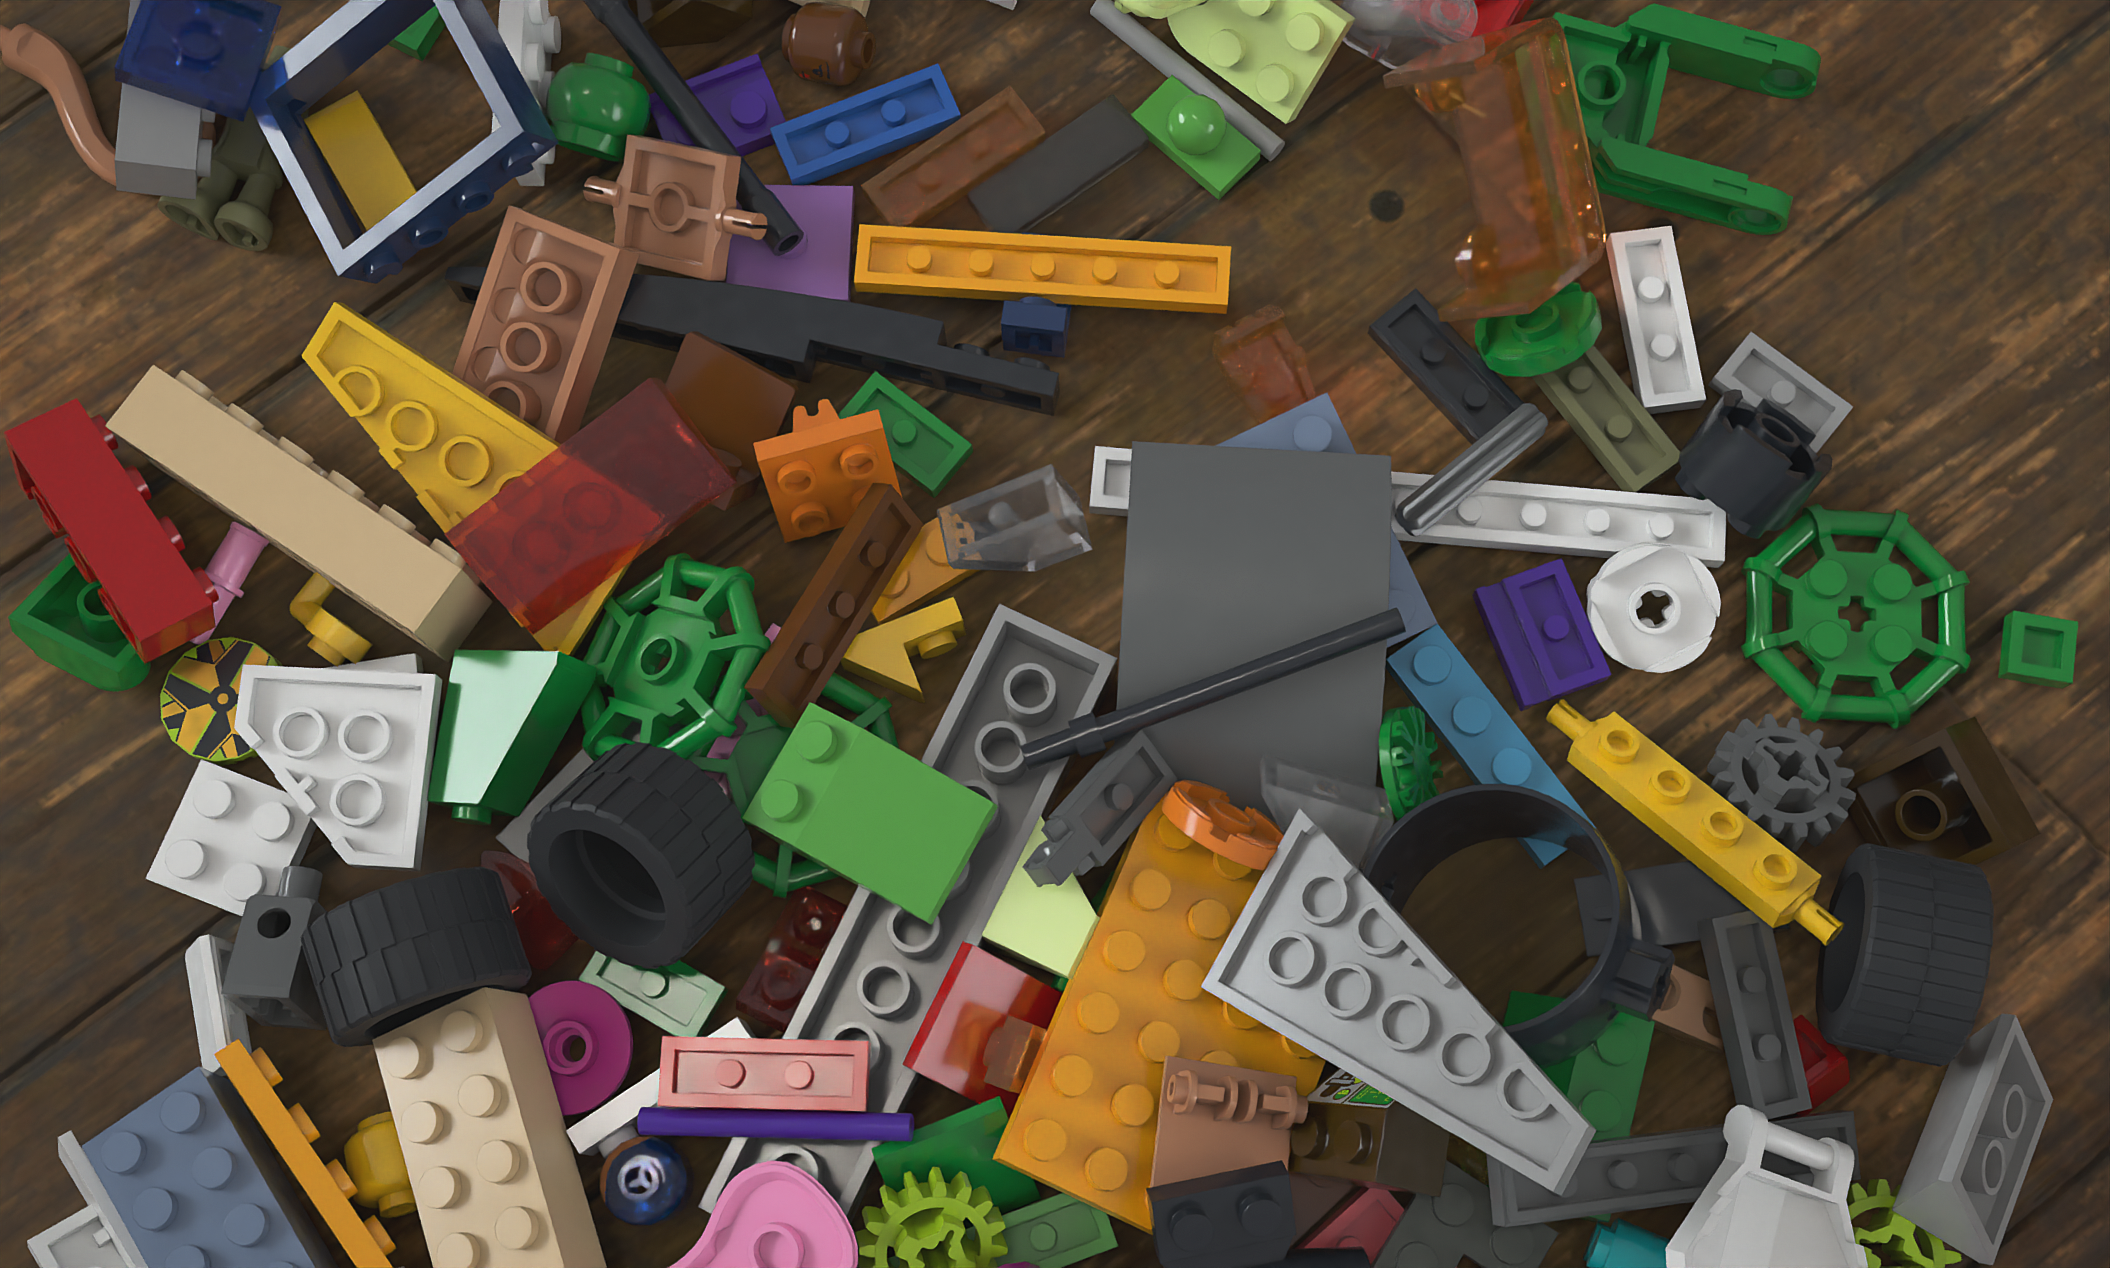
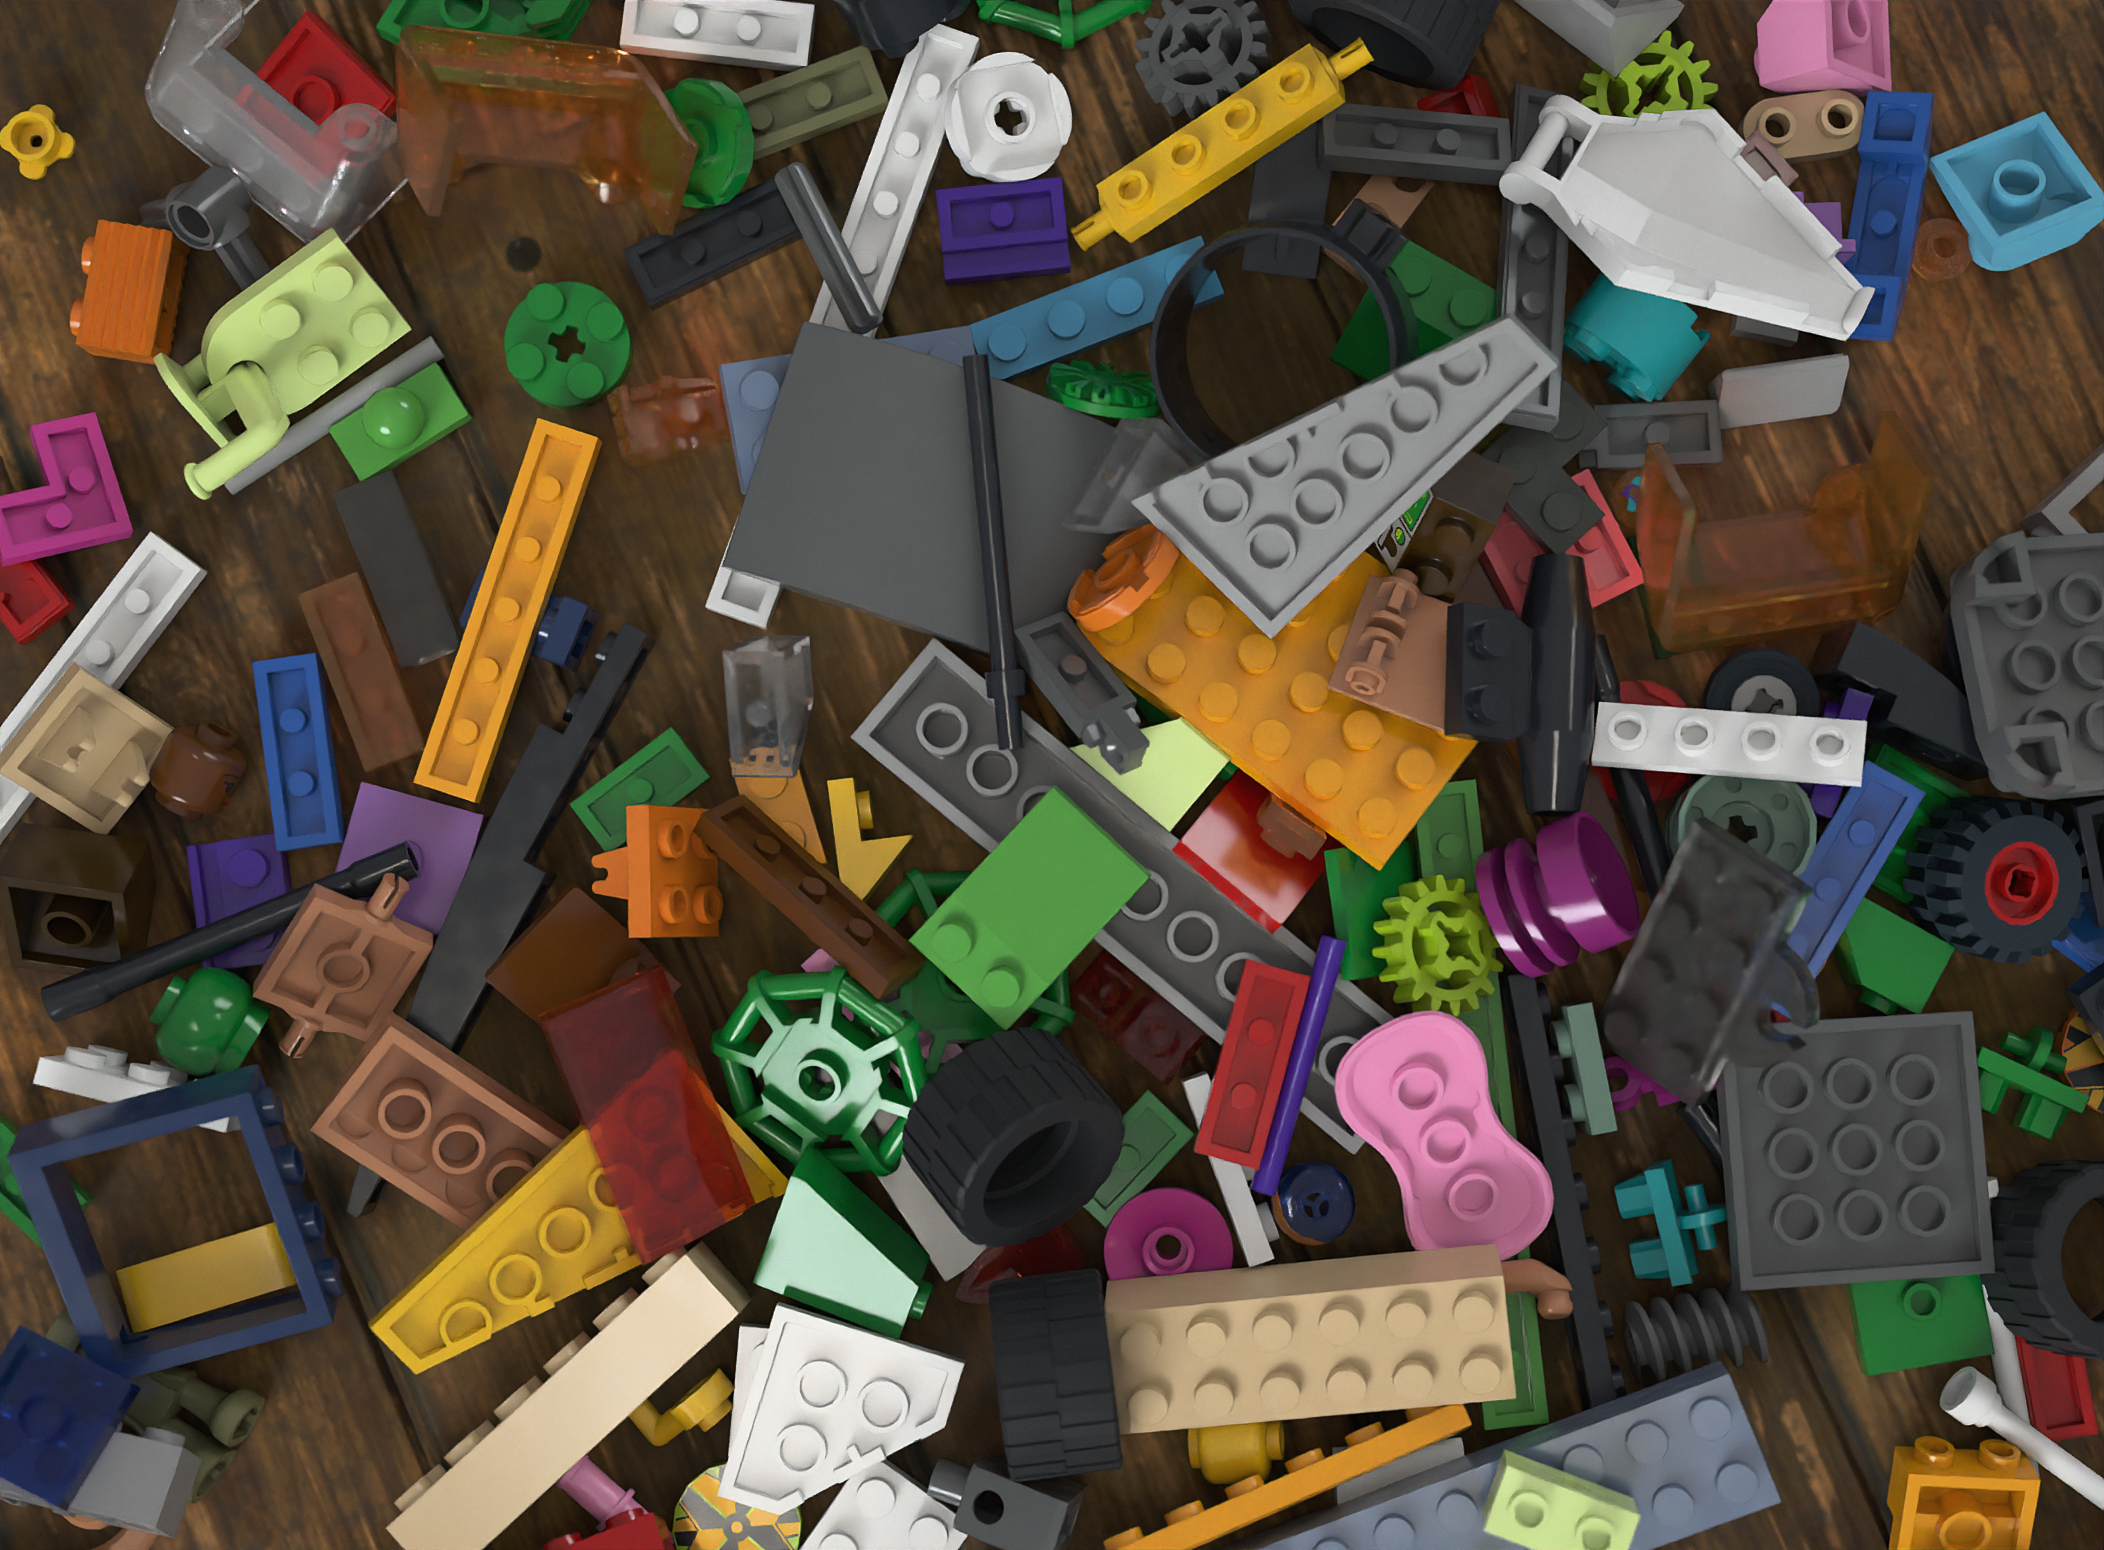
camera: 80 degrees left, 10 degrees up
none -> green plate [504,281,634,411]

